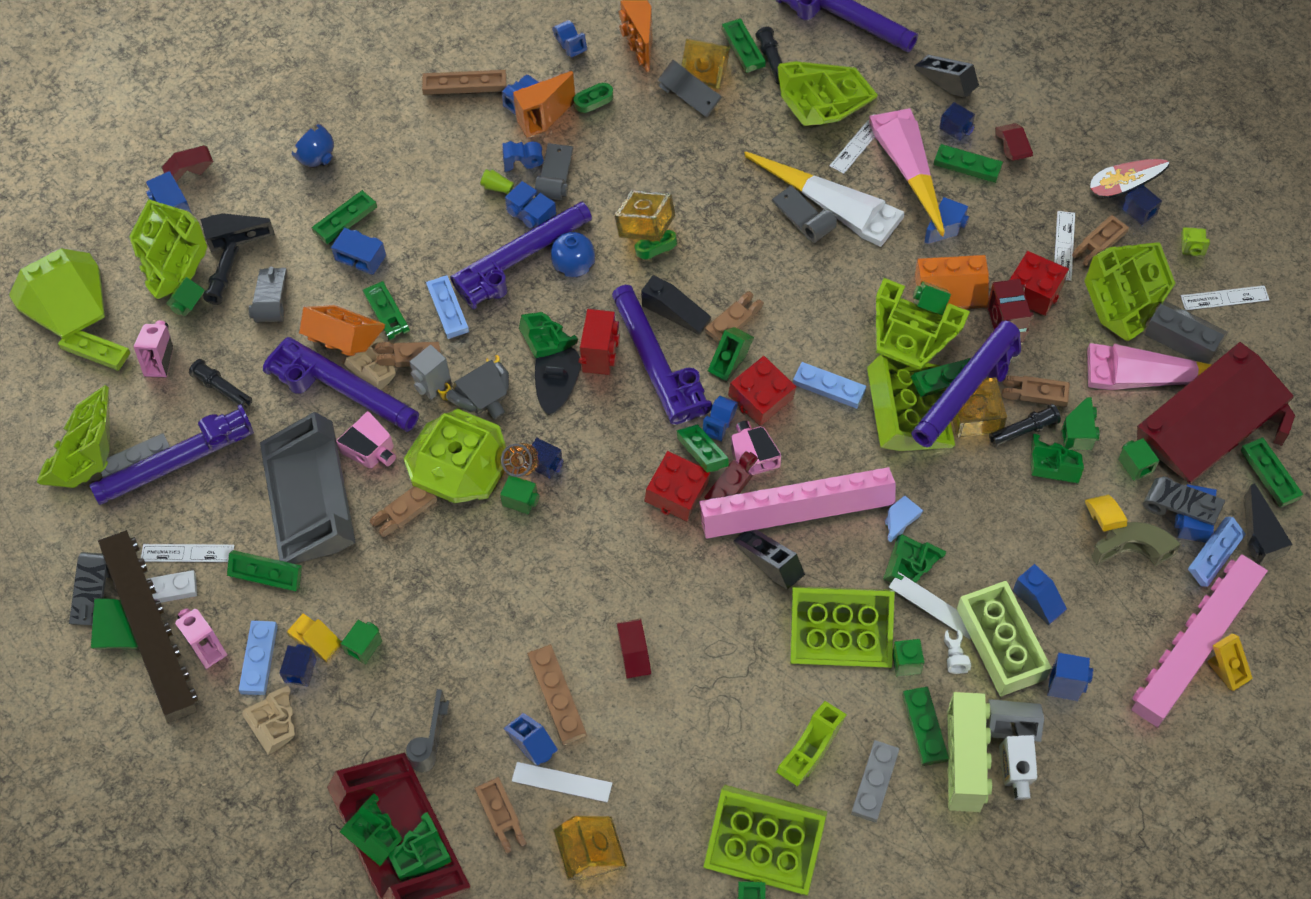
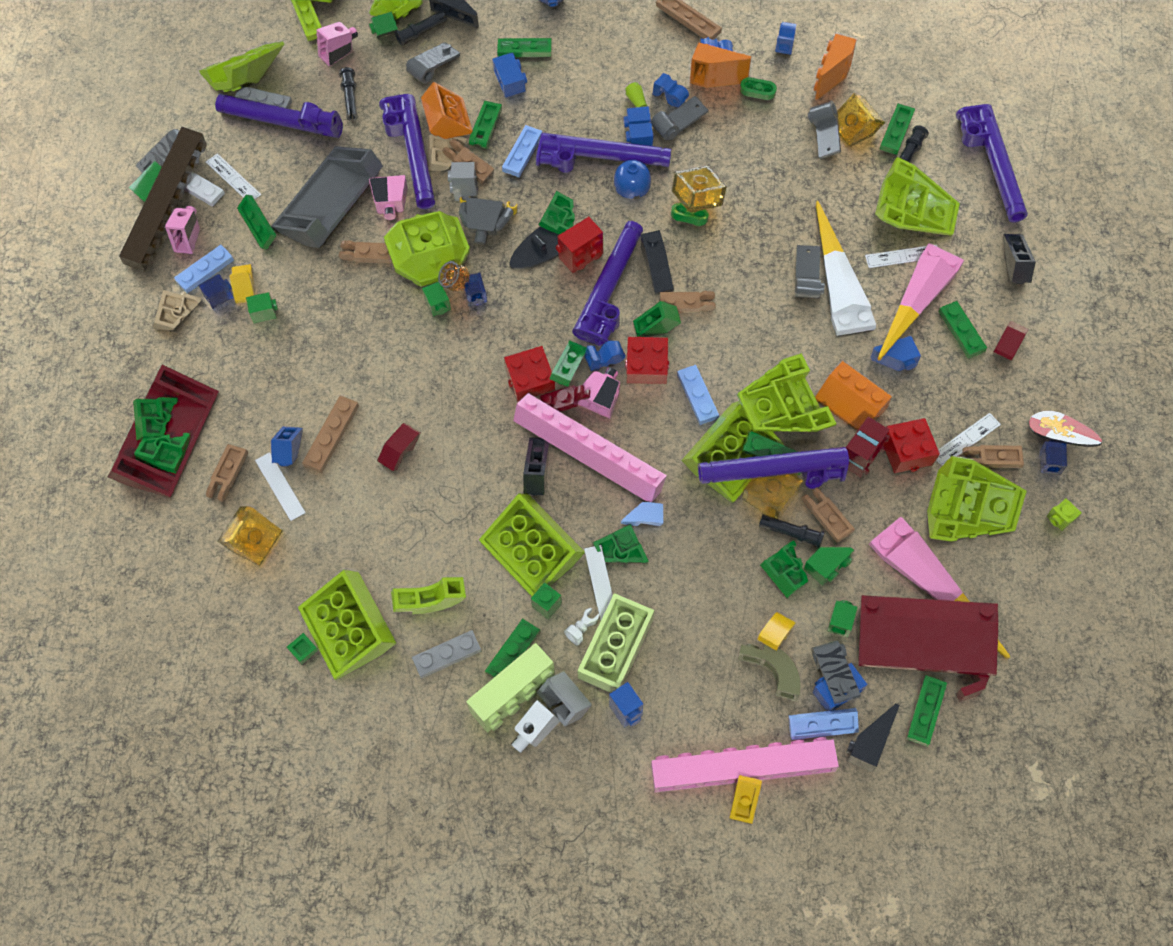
camera: 45 degrees right, 5 degrees up
dark grey door [406,689,450,773] -> none
green brick [913,281,951,315] -> none
clear blue brick [939,102,975,141] -> none
blue slope [1013,564,1067,625] -> none
dark grey slope [1145,301,1228,364] -> none
white sticker [1181,286,1269,310] -> none

